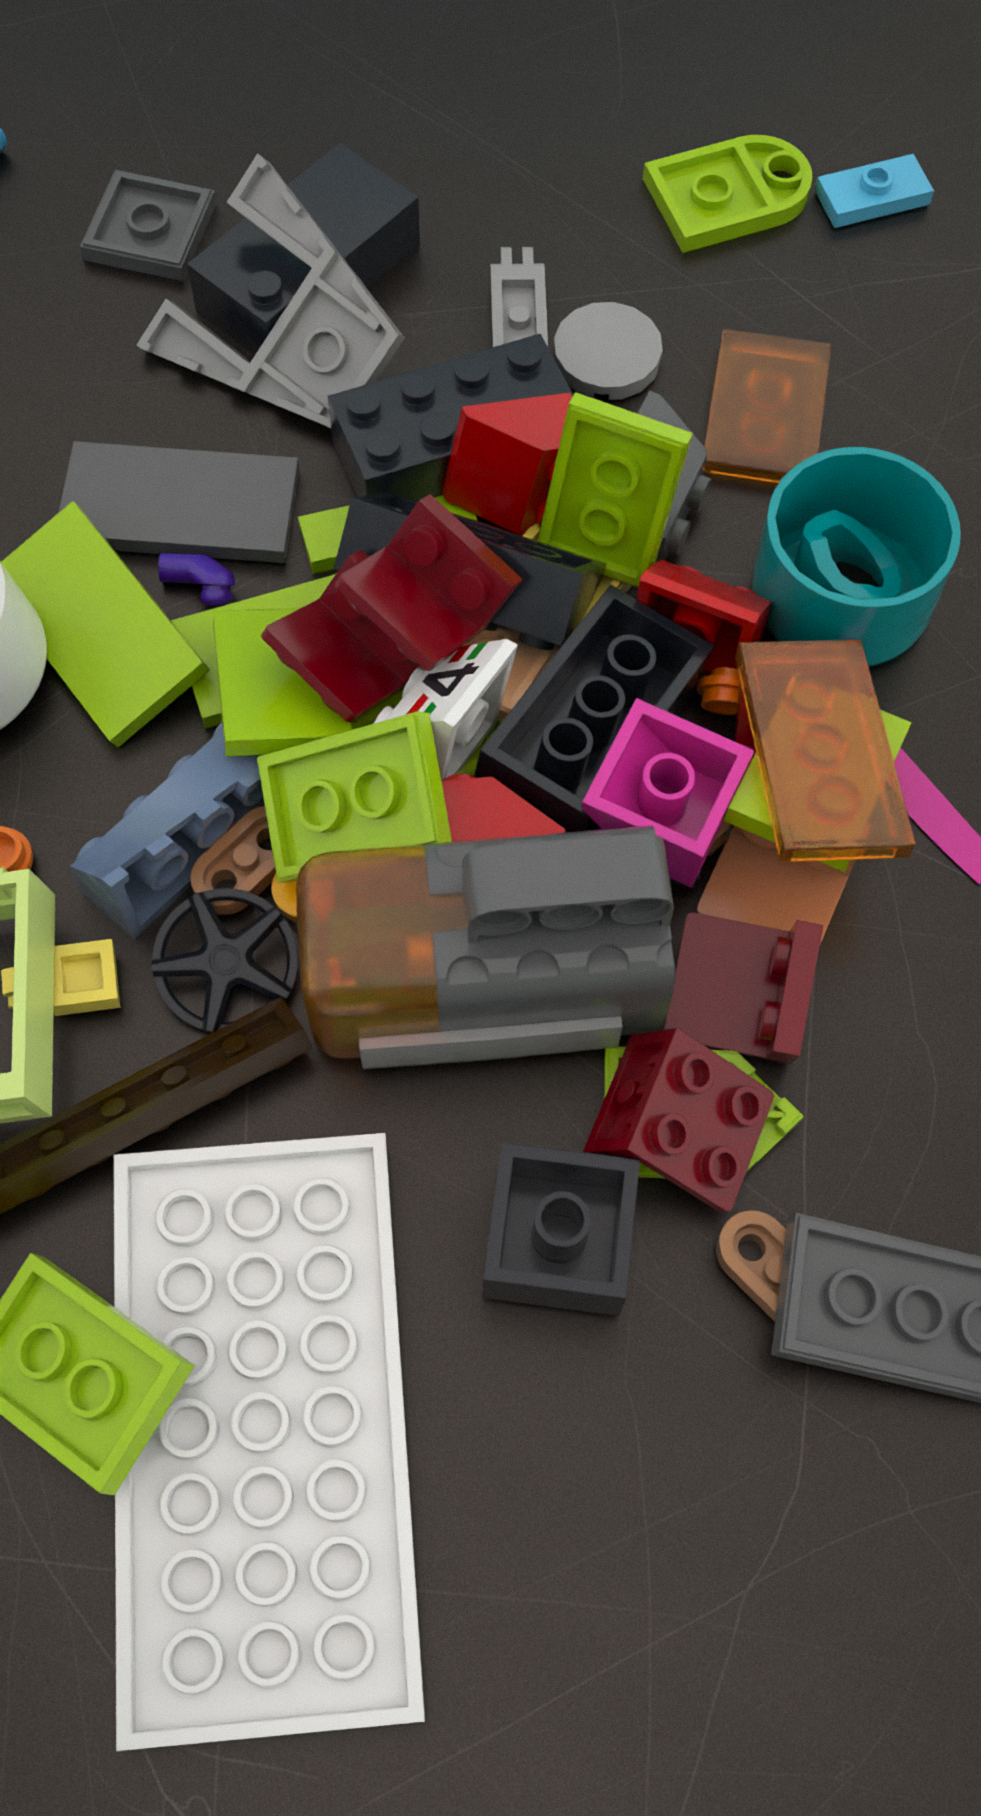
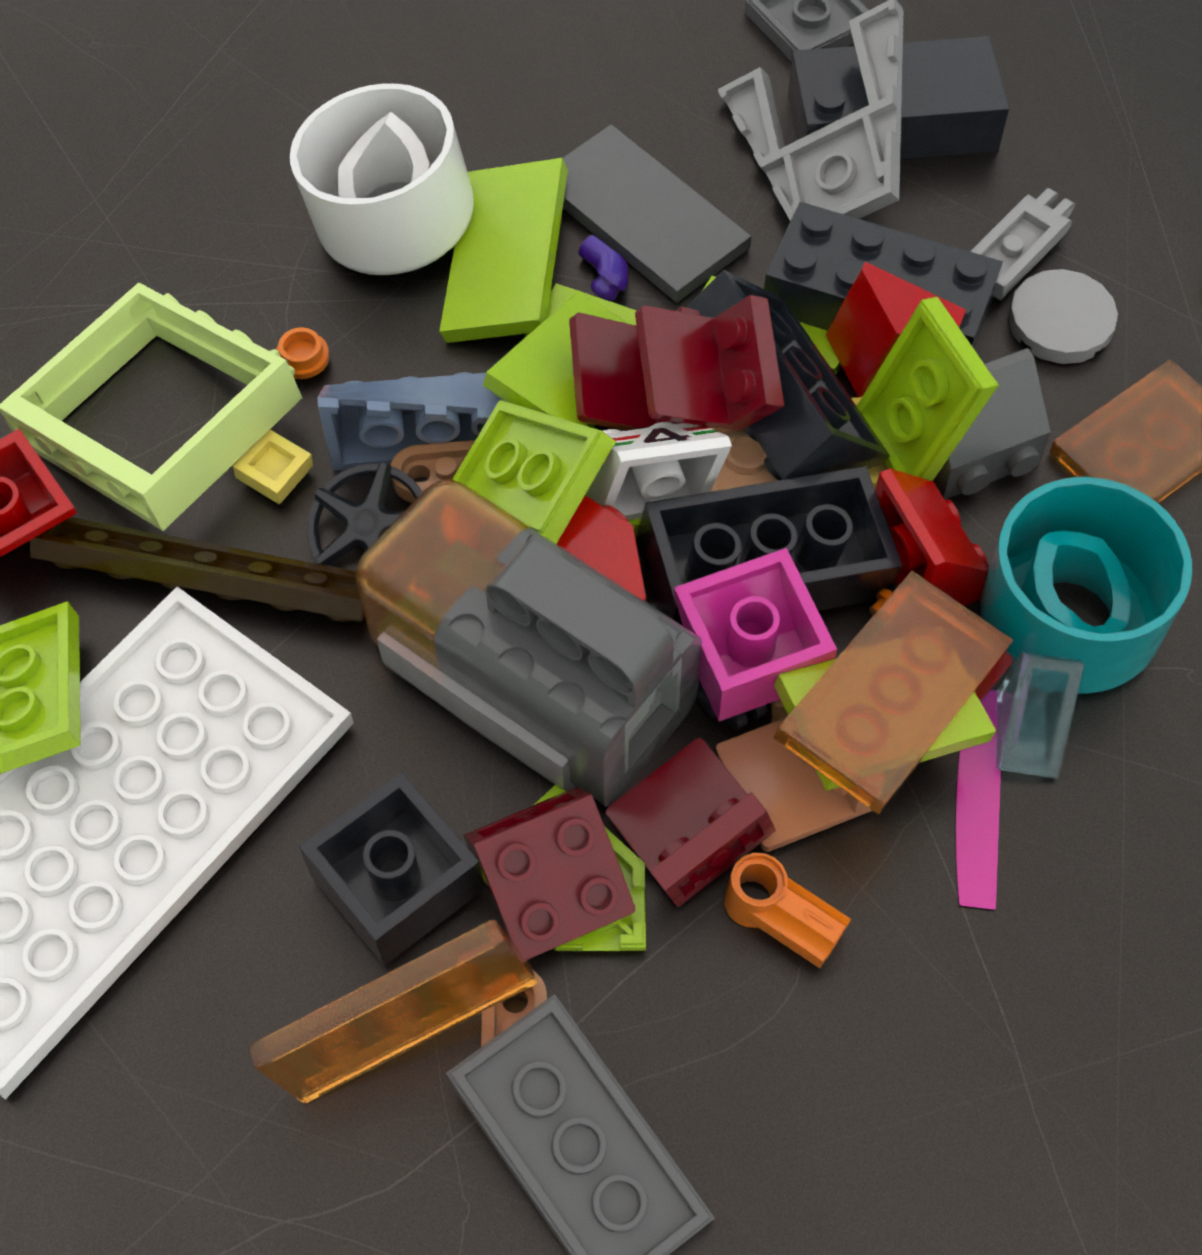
camera: 45 degrees right, 5 degrees down
none -> clear orange tile [248,920,538,1104]
none -> orange piece [724,853,851,968]
none -> clear light blue slope [996,652,1084,778]

